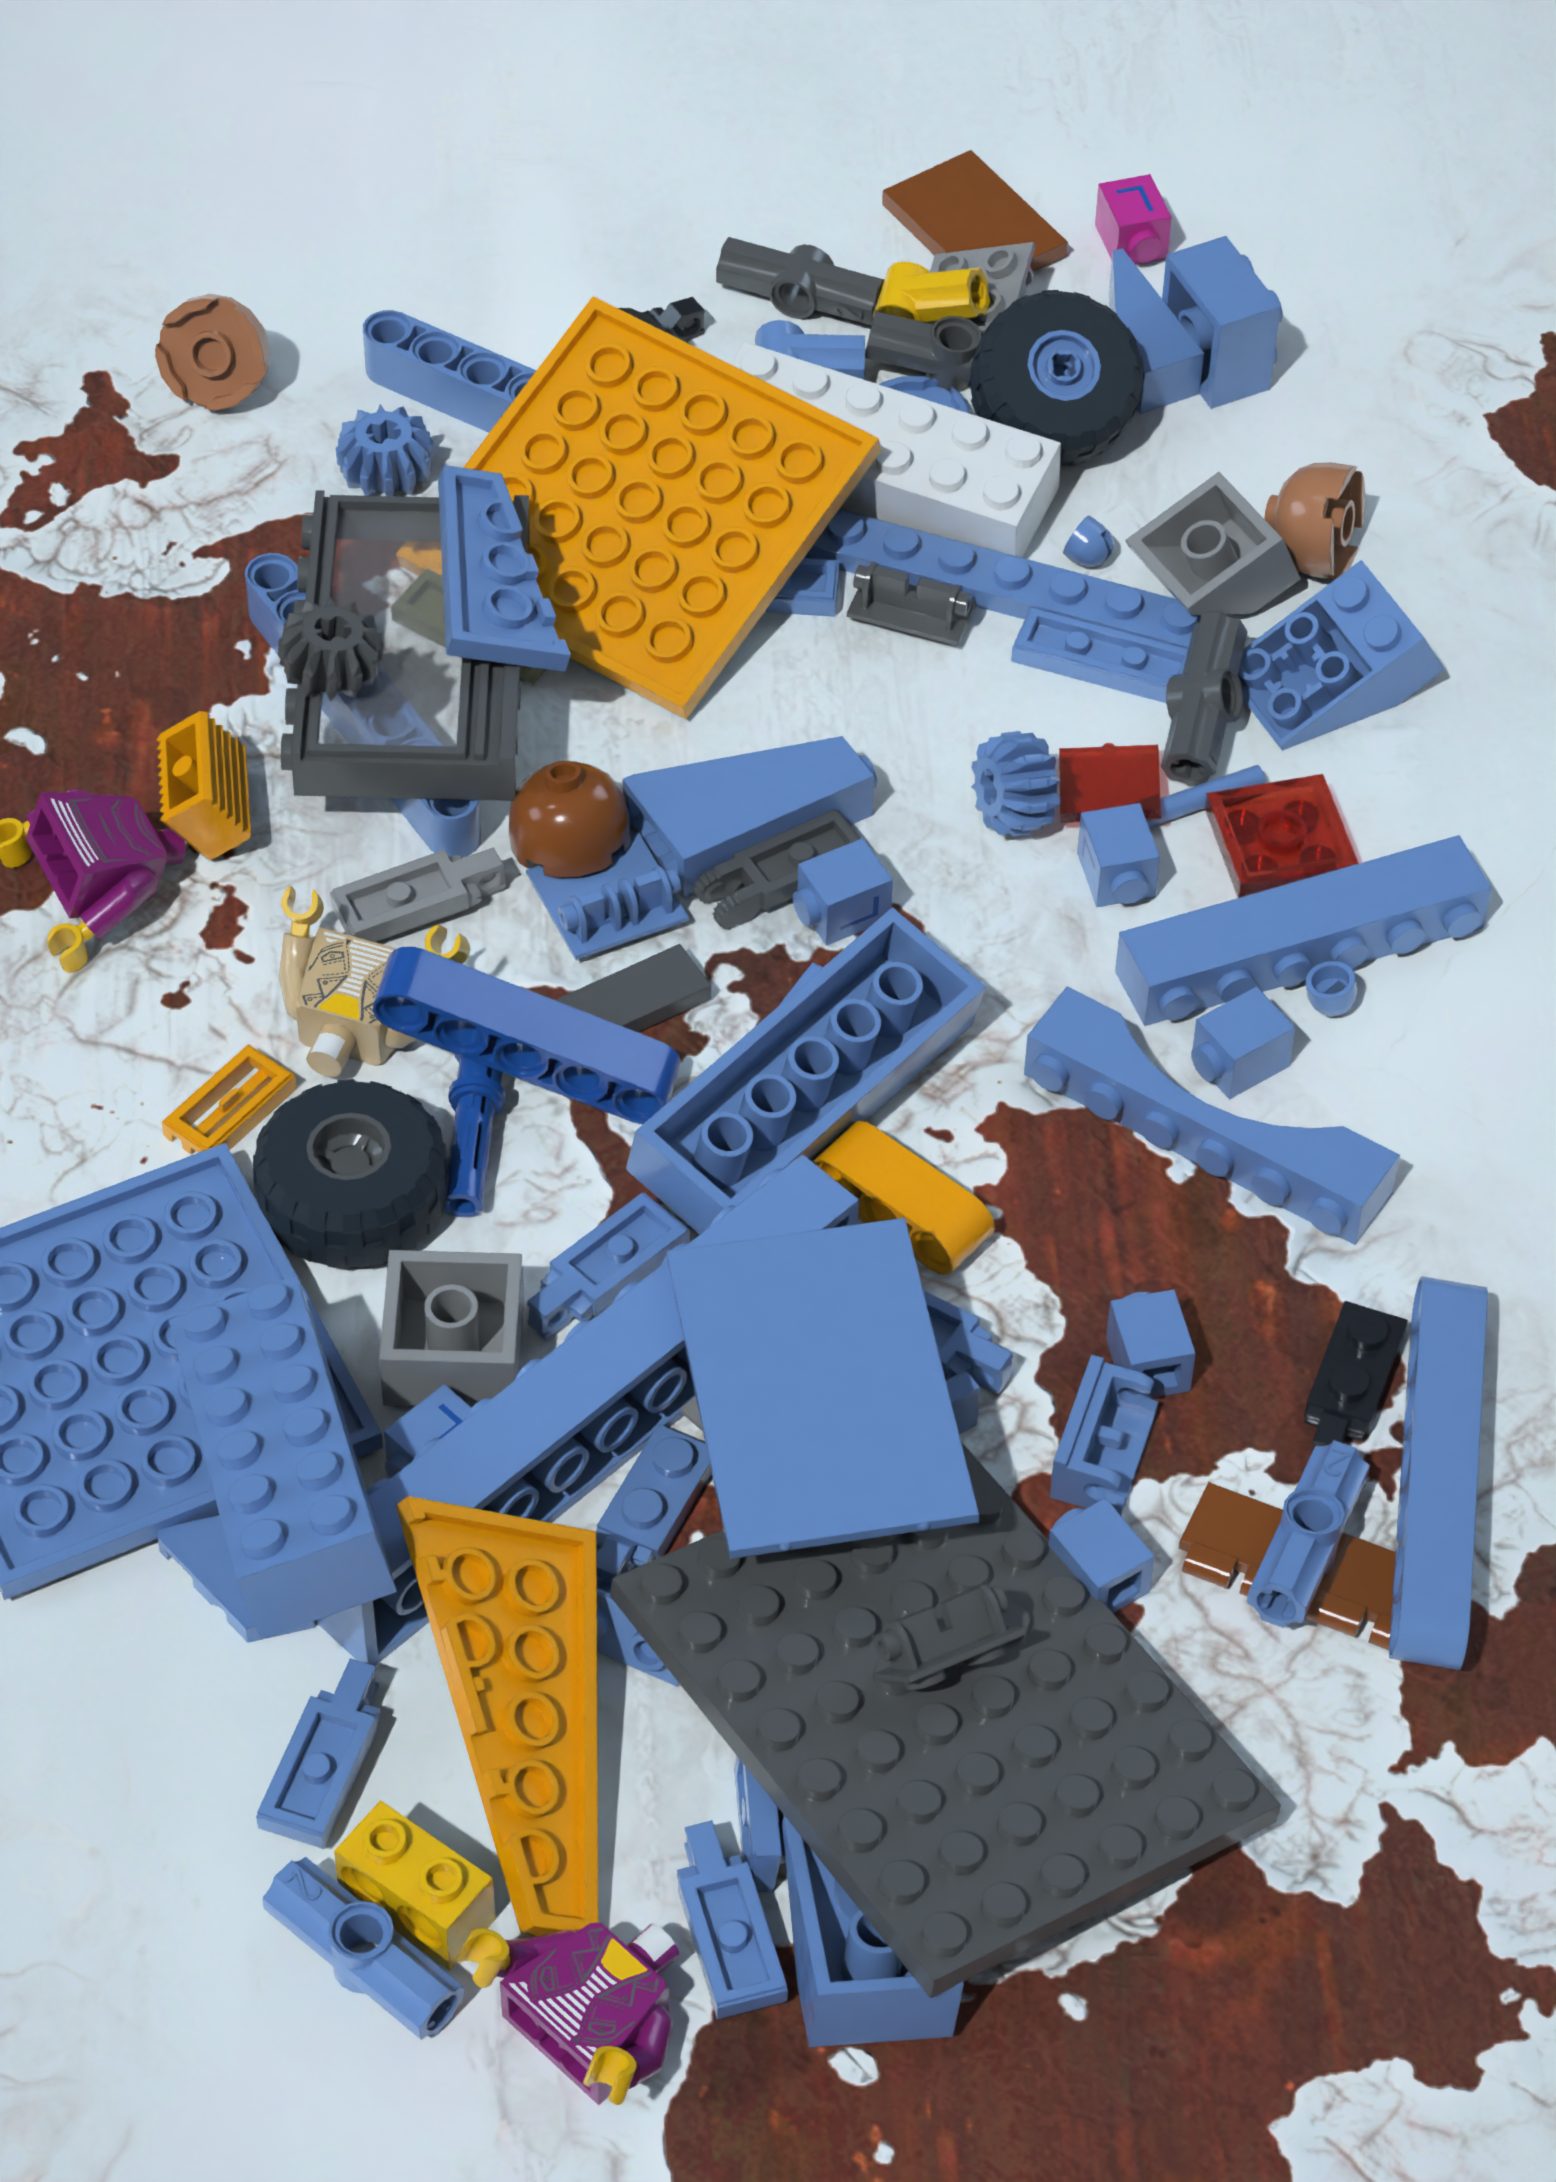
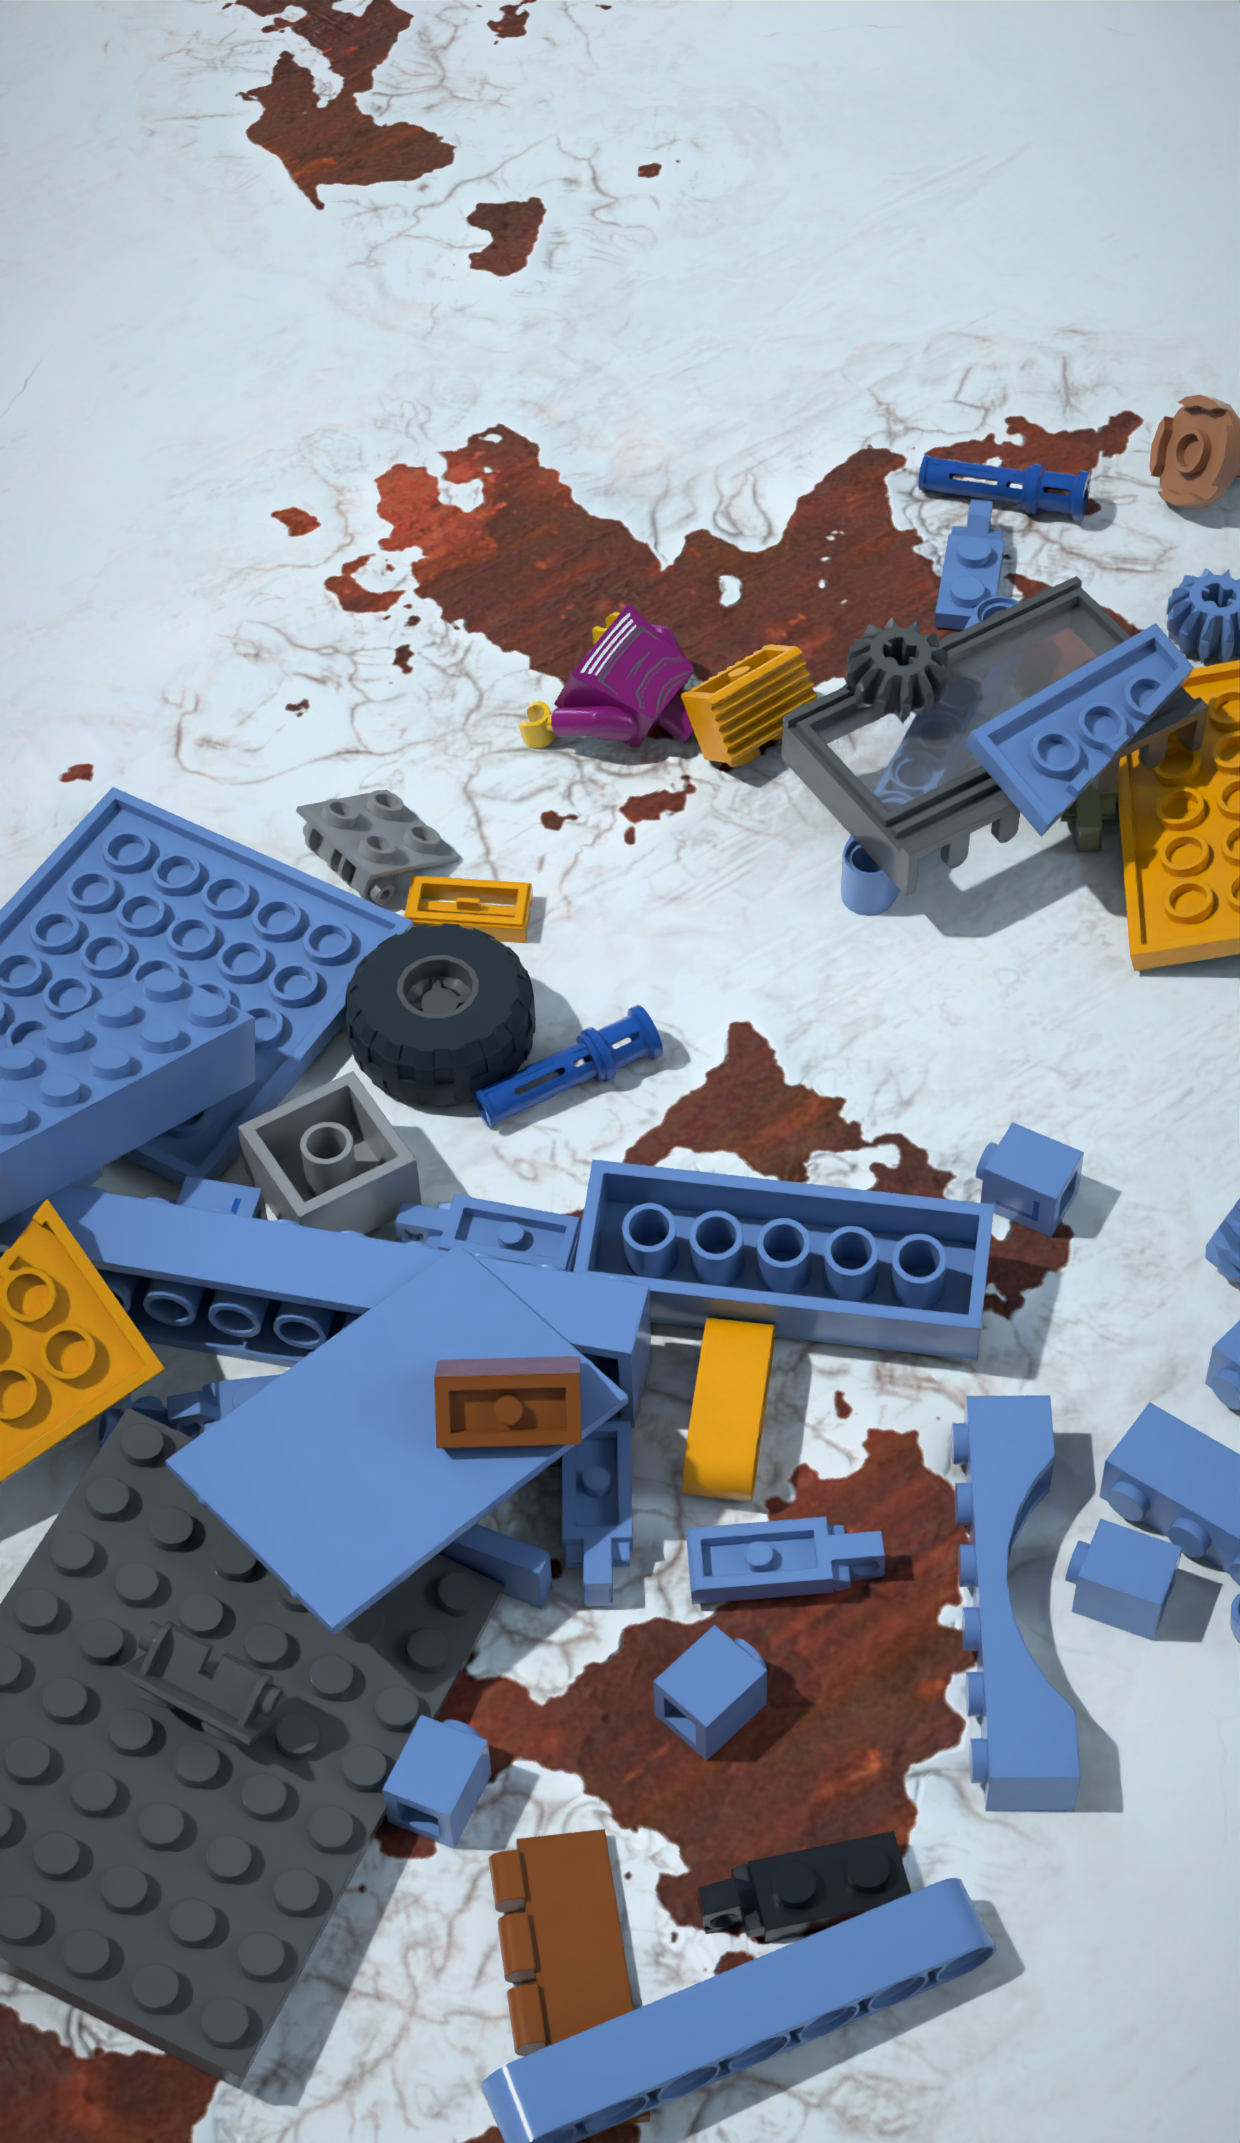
camera: 60 degrees right, 0 degrees up
tan torso [279,886,471,1077] -> none
light grey hinge [330,847,506,942] -> none
beam [372,947,681,1124] -> none
dark orange cylinder [509,761,631,878] -> none
medium blue hinge [526,832,689,960] -> none
dark grey tile [555,944,711,1032] -> none
medium blue slope [623,736,877,899] -> none
dark grey hinge [693,809,861,929] -> none
medium blue hinge [1049,1354,1159,1516] -> none
medium blue piece [1247,1440,1370,1628] -> none
none -> light grey hinge [296,789,460,905]
none -> dark orange panel [434,1356,582,1448]
none -> medium blue hinge [686,1517,885,1604]
none -> blue pin [918,455,1091,521]
none -> medium blue hinge [934,499,1005,630]

